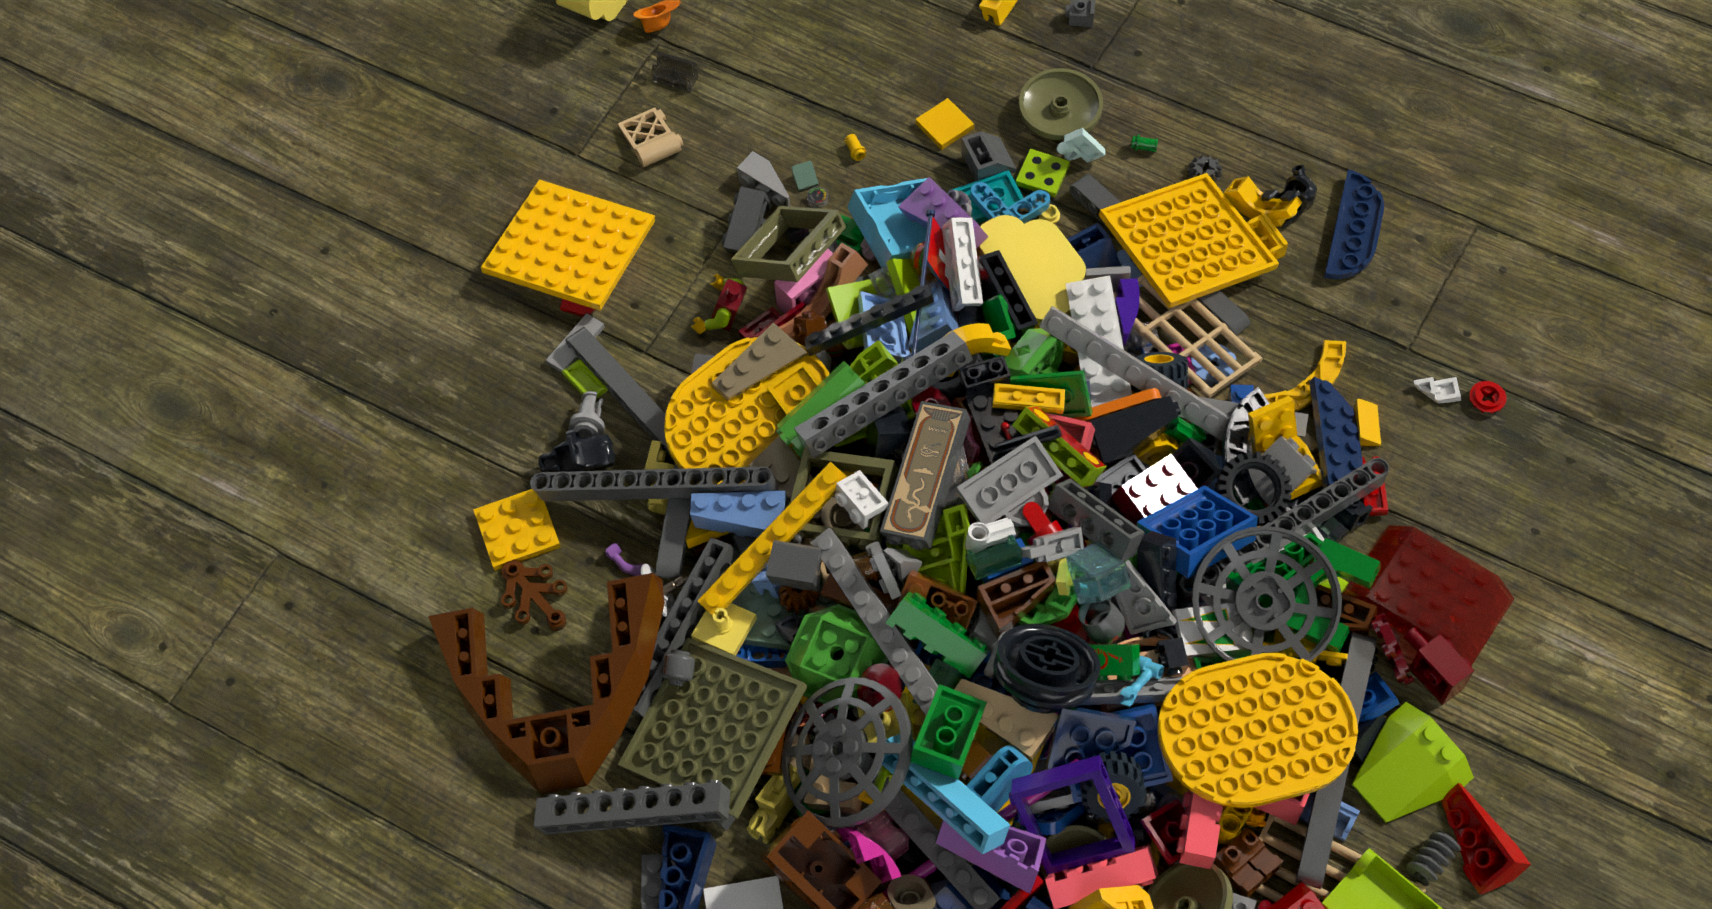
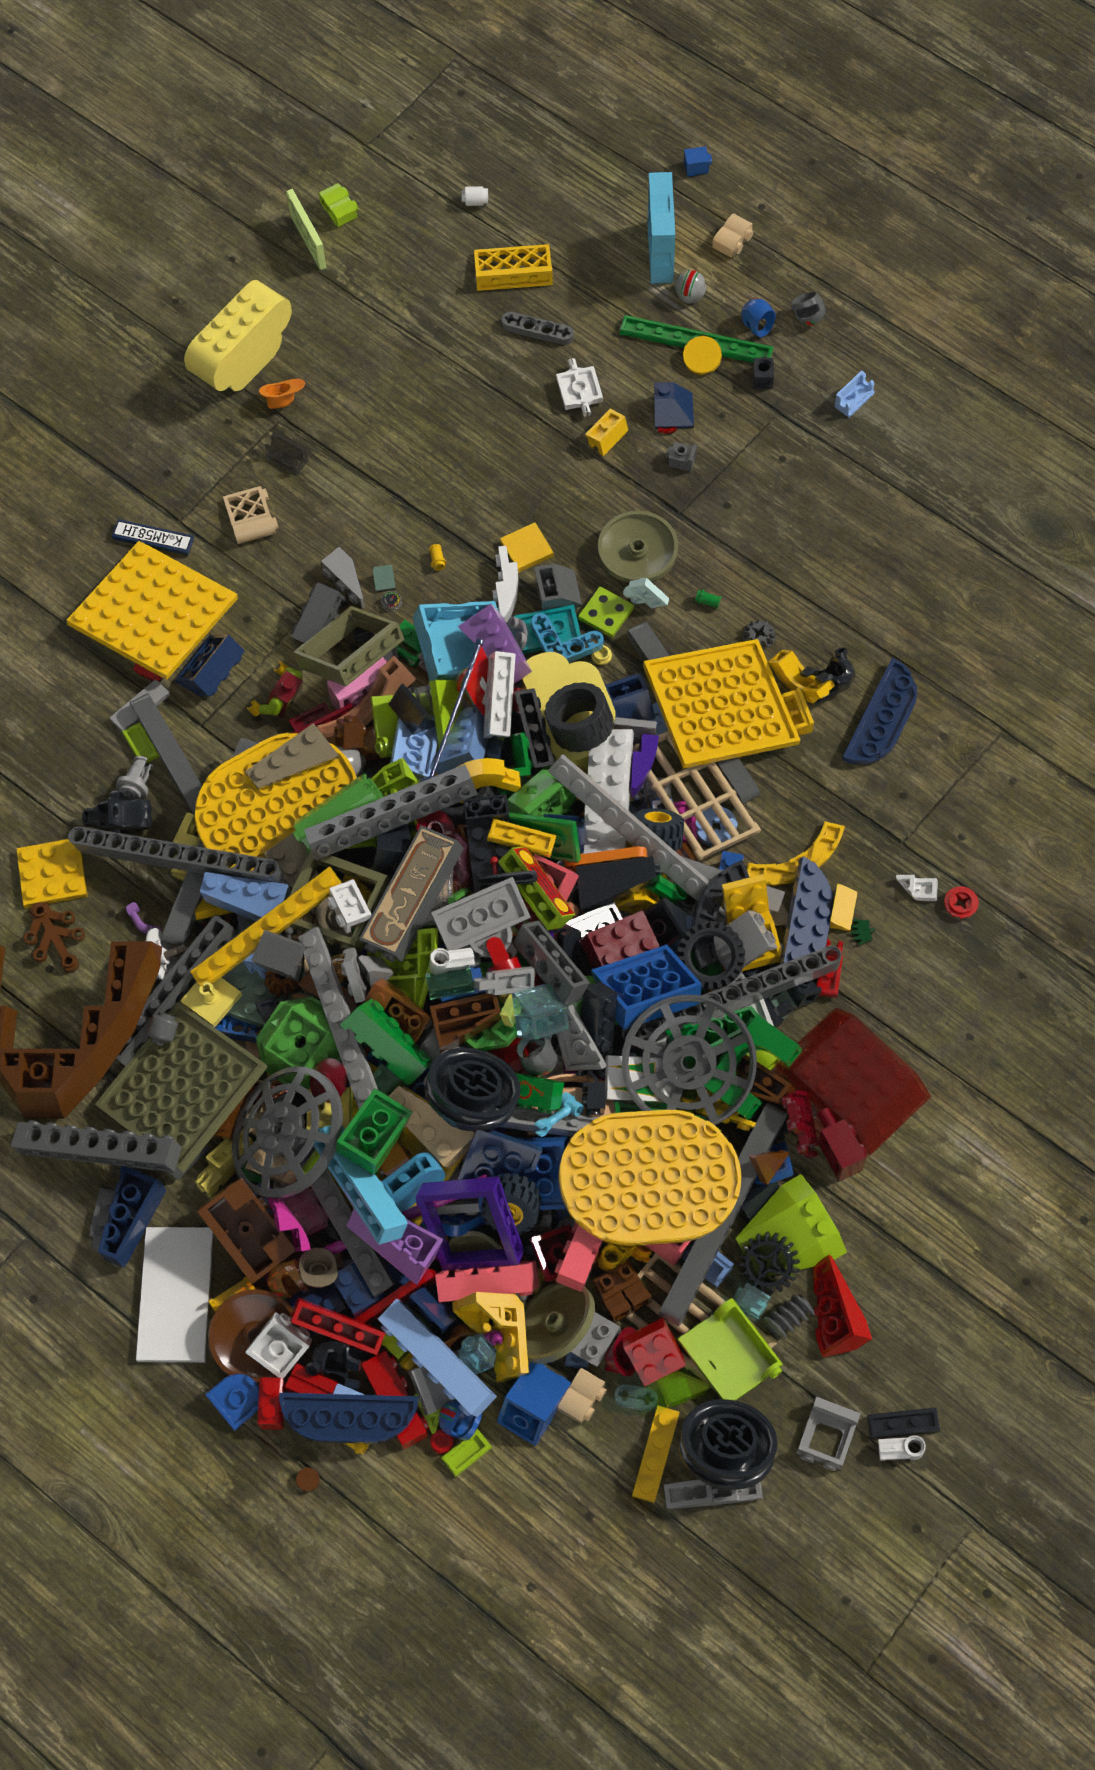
camera: 10 degrees right, 5 degrees up
yellow tile [767,361,820,415] -> none
black plate [805,284,934,356] -> none
none -> tile [112,519,194,556]
none -> dark blue slope [174,634,245,697]
none -> black slope [388,683,436,735]
none -> white slope [492,546,518,623]
none -> black tyre [544,682,614,752]
none -> clear light blue brick [734,1283,771,1321]
none -> black gear [739,1231,801,1294]
none -> reddish brown tile [749,1150,789,1185]
none -> dark green piece [851,919,876,946]

